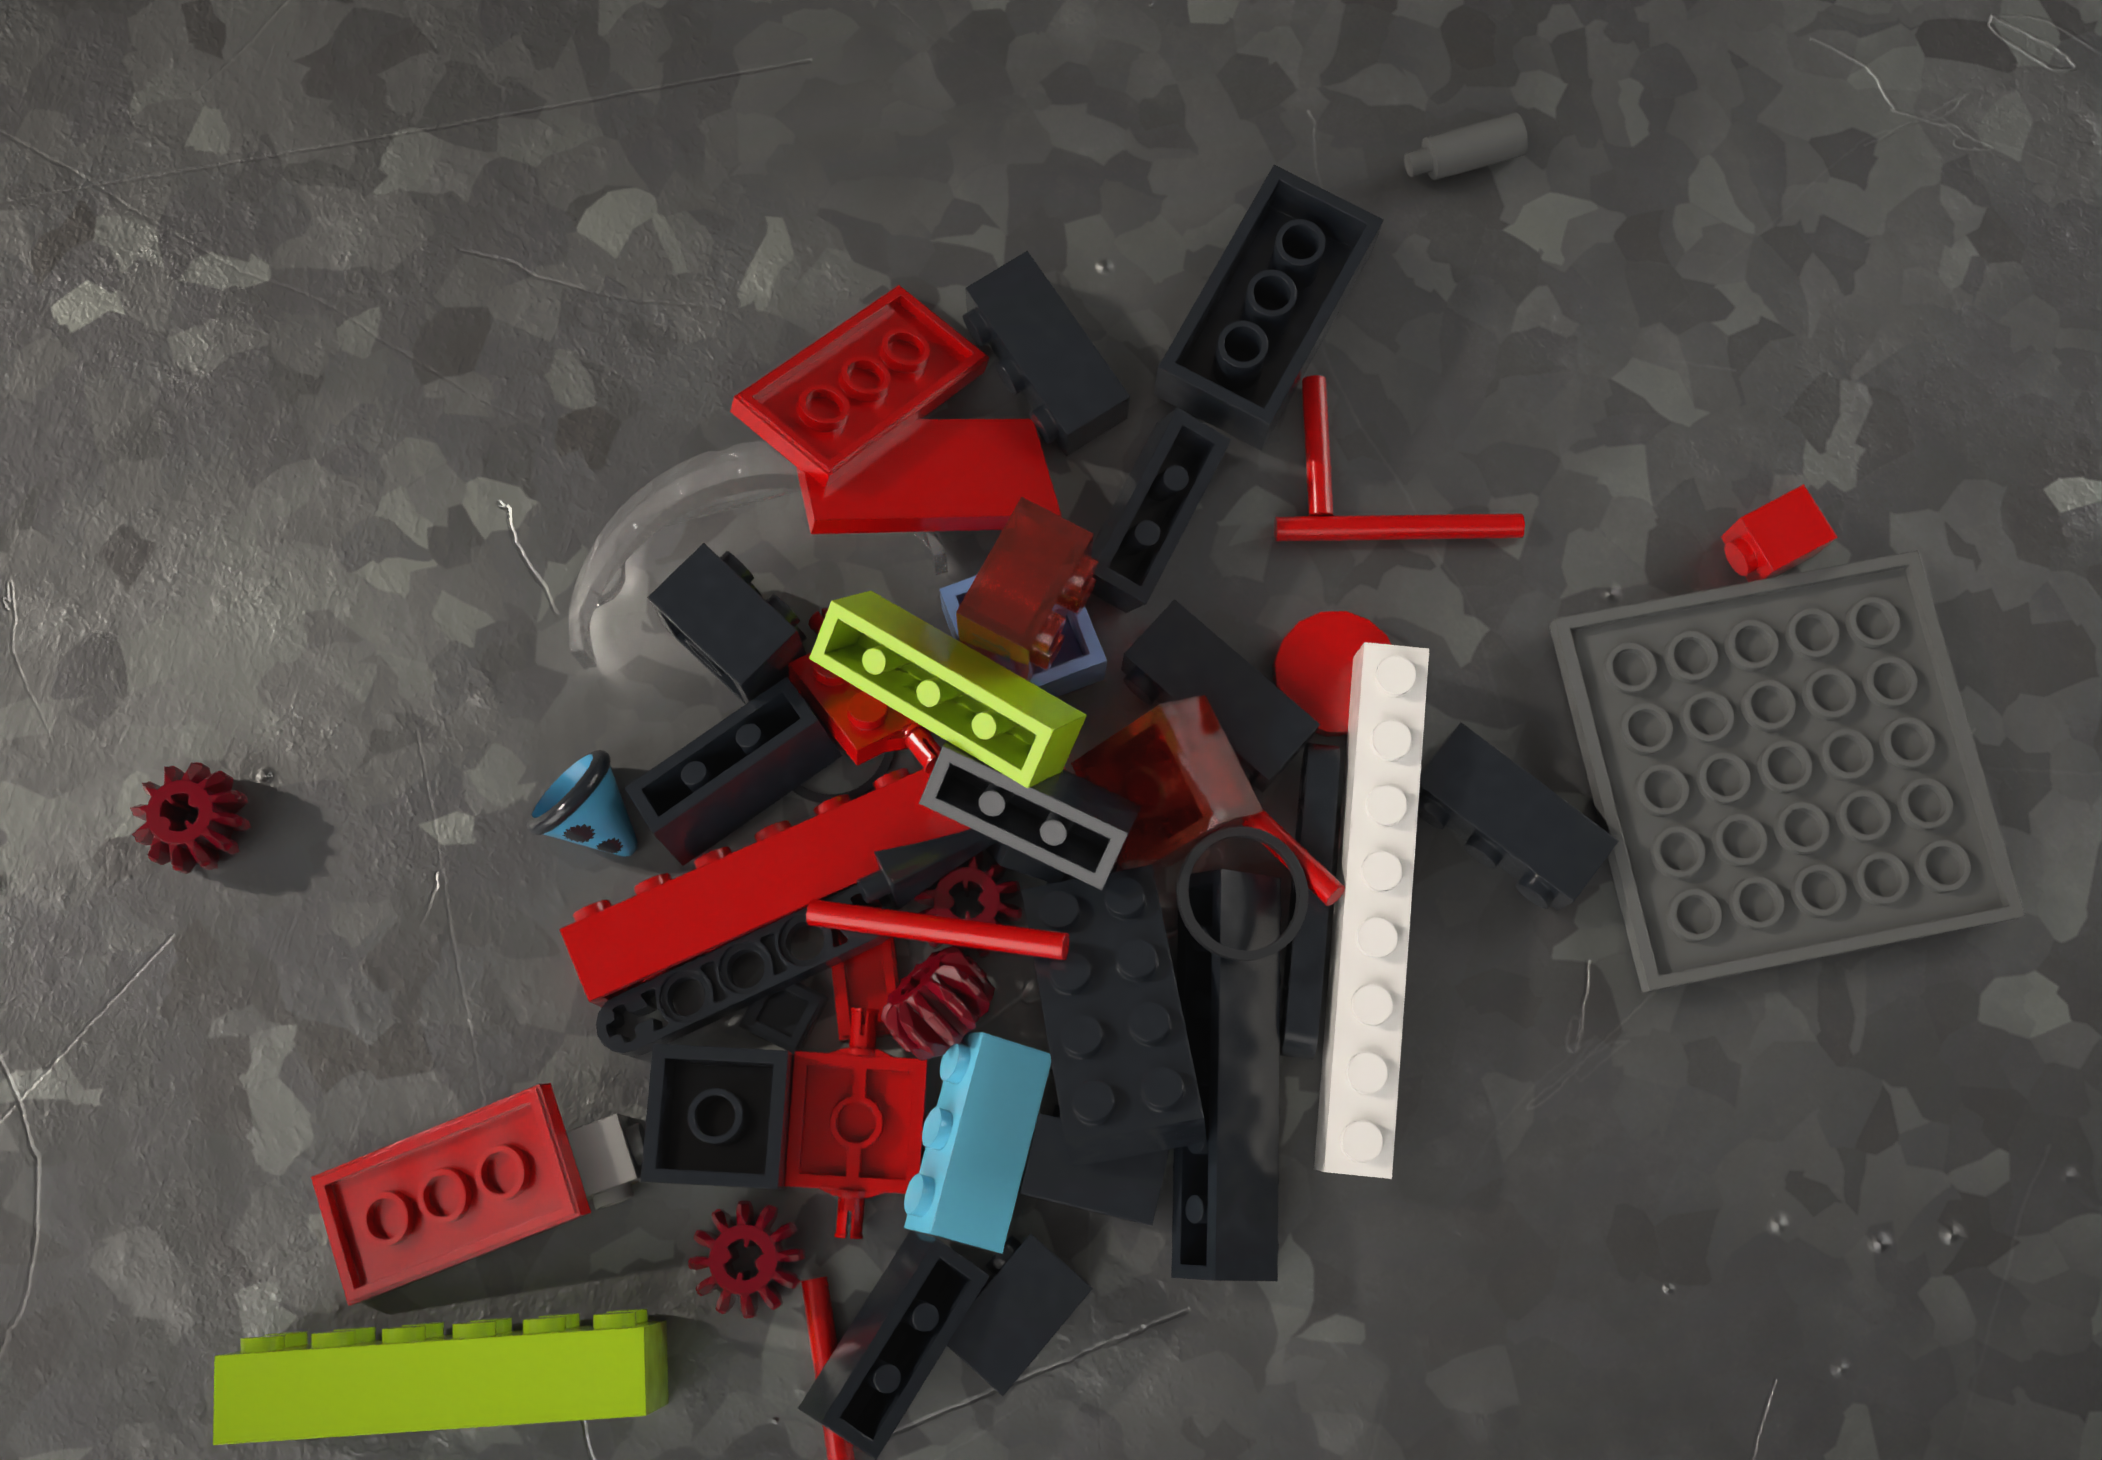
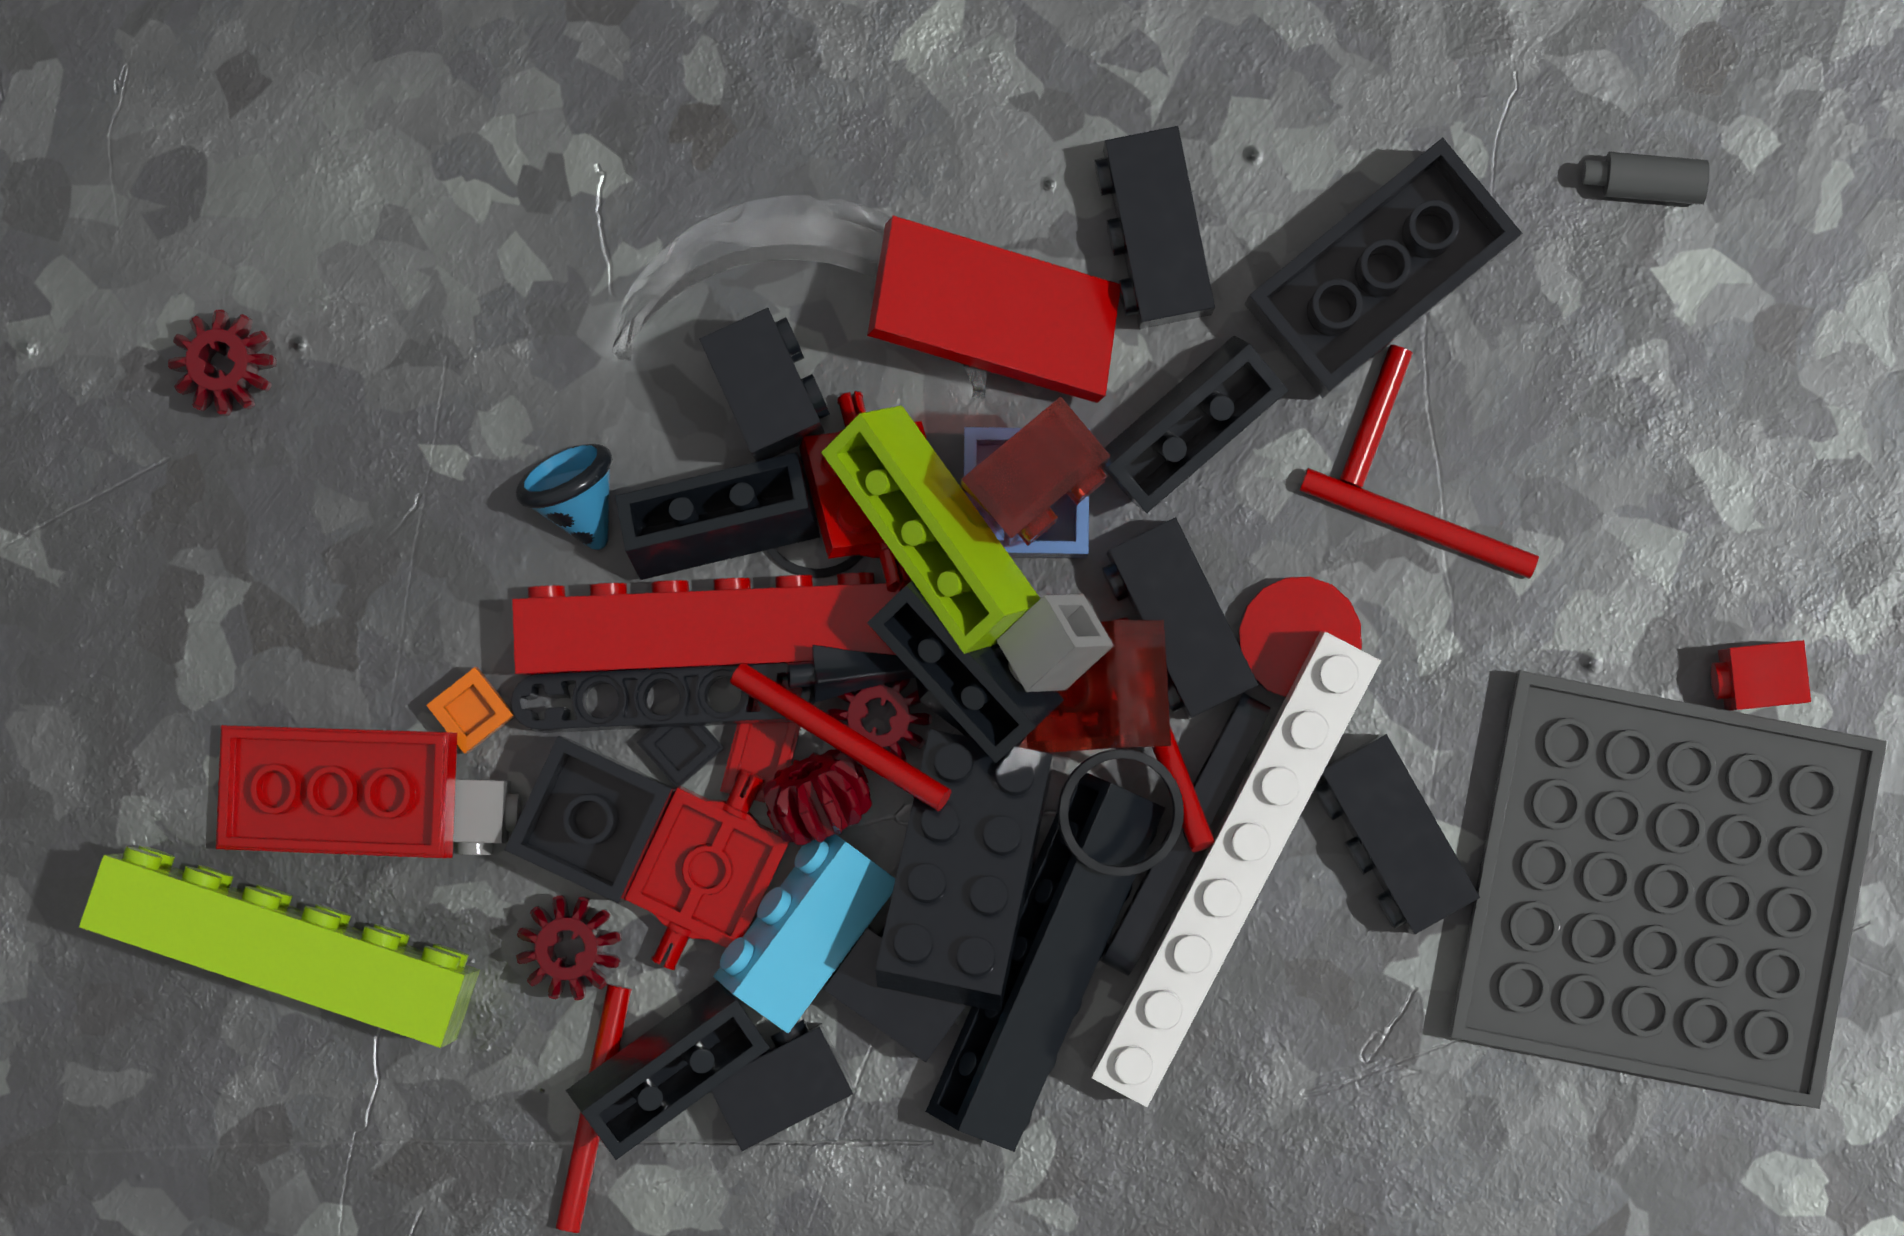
camera: 30 degrees right, 10 degrees up
red tile [730,285,990,488] -> none
none -> orange plate [426,667,515,754]
none -> light grey brick [996,594,1114,692]

